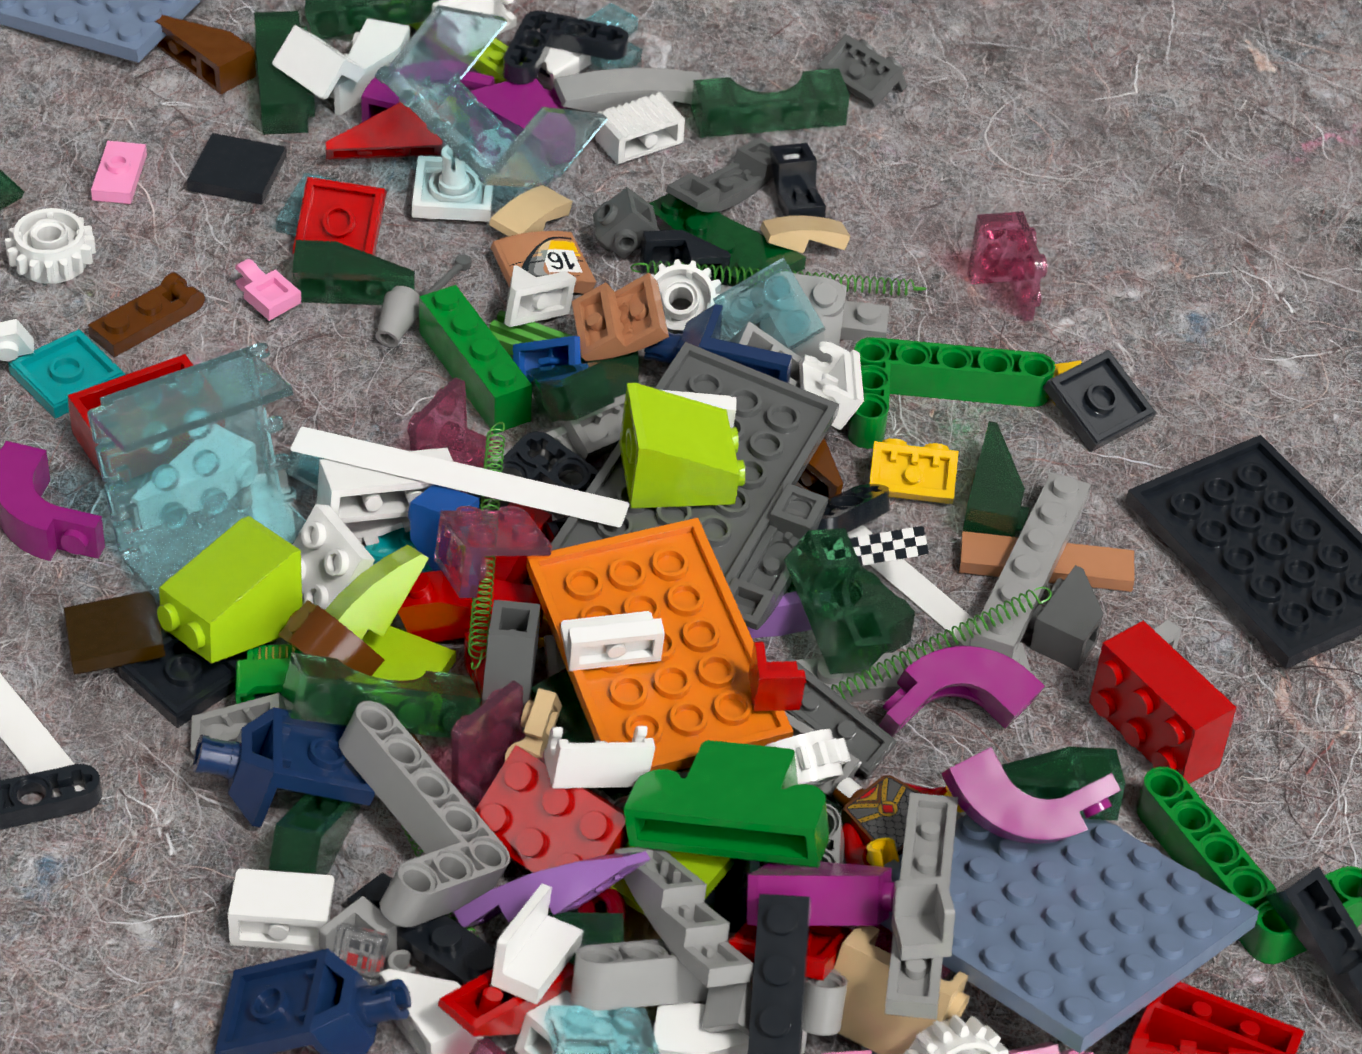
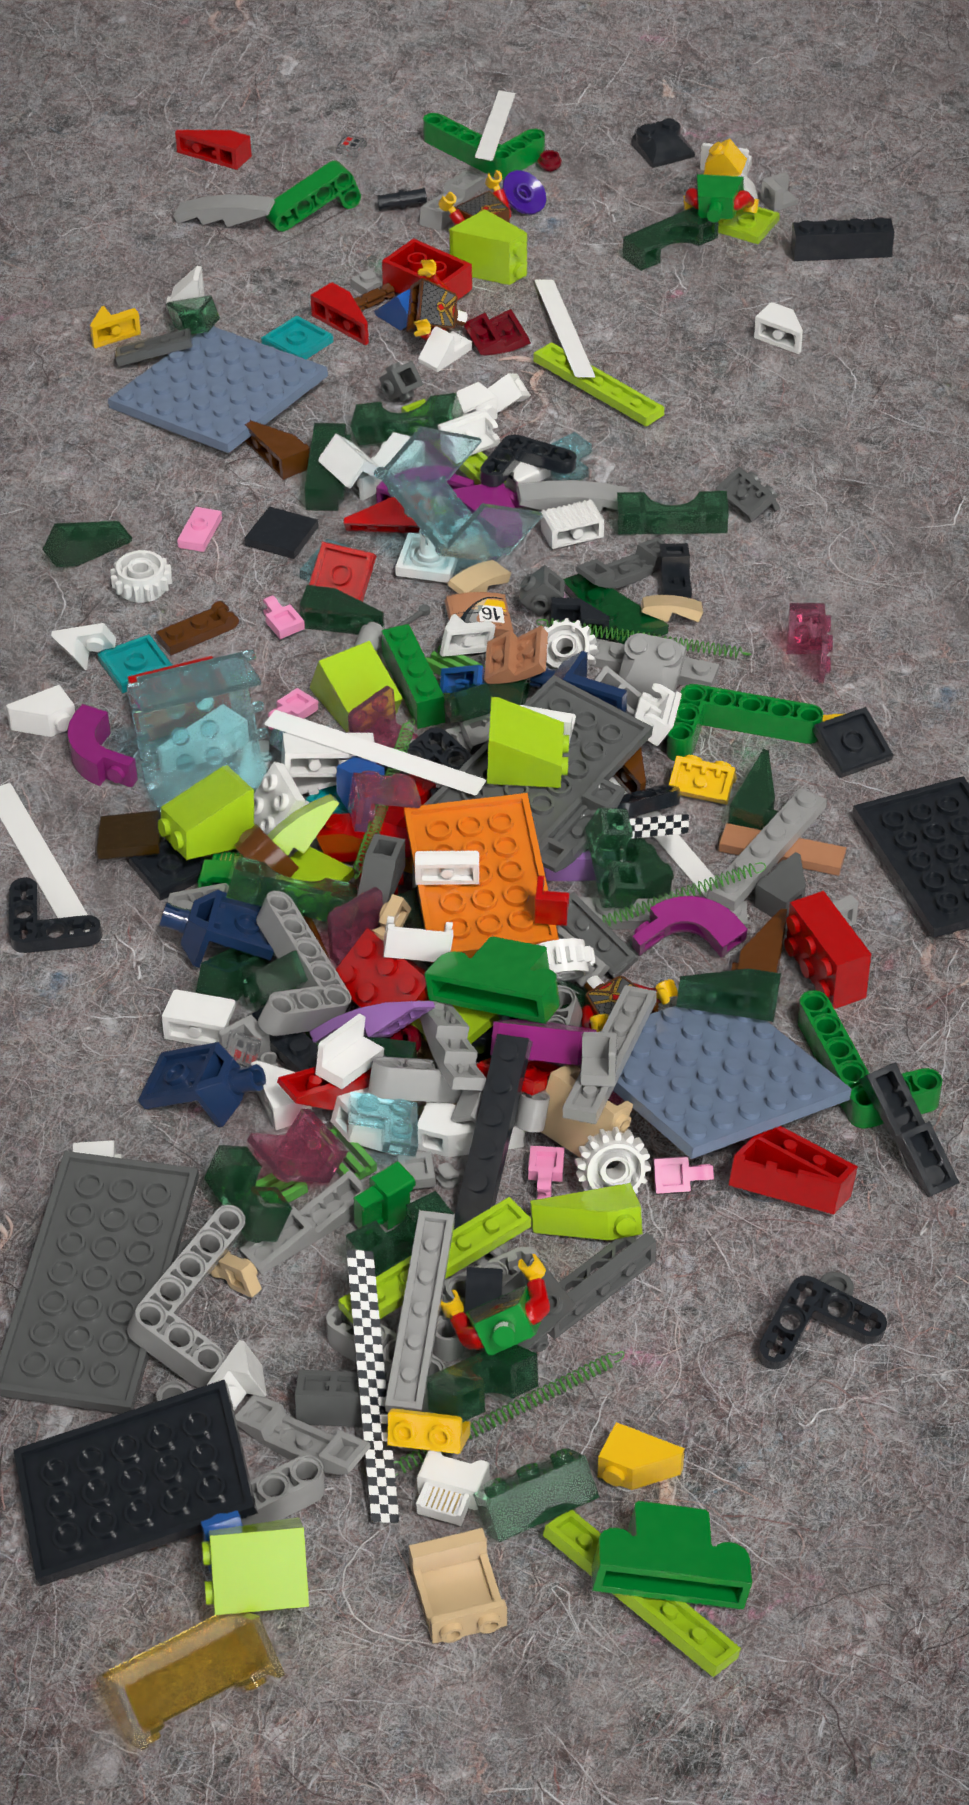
camera: 15 degrees right, 0 degrees up
clear light blue plate [713,257,826,350] -> none
arch [941,747,1121,844] -> none
none -> clear green slope [242,950,308,1011]
none -> bright pink plate [268,688,318,734]
none -> lime slope [310,640,403,732]
none -> reddish brown slope [730,909,787,1000]

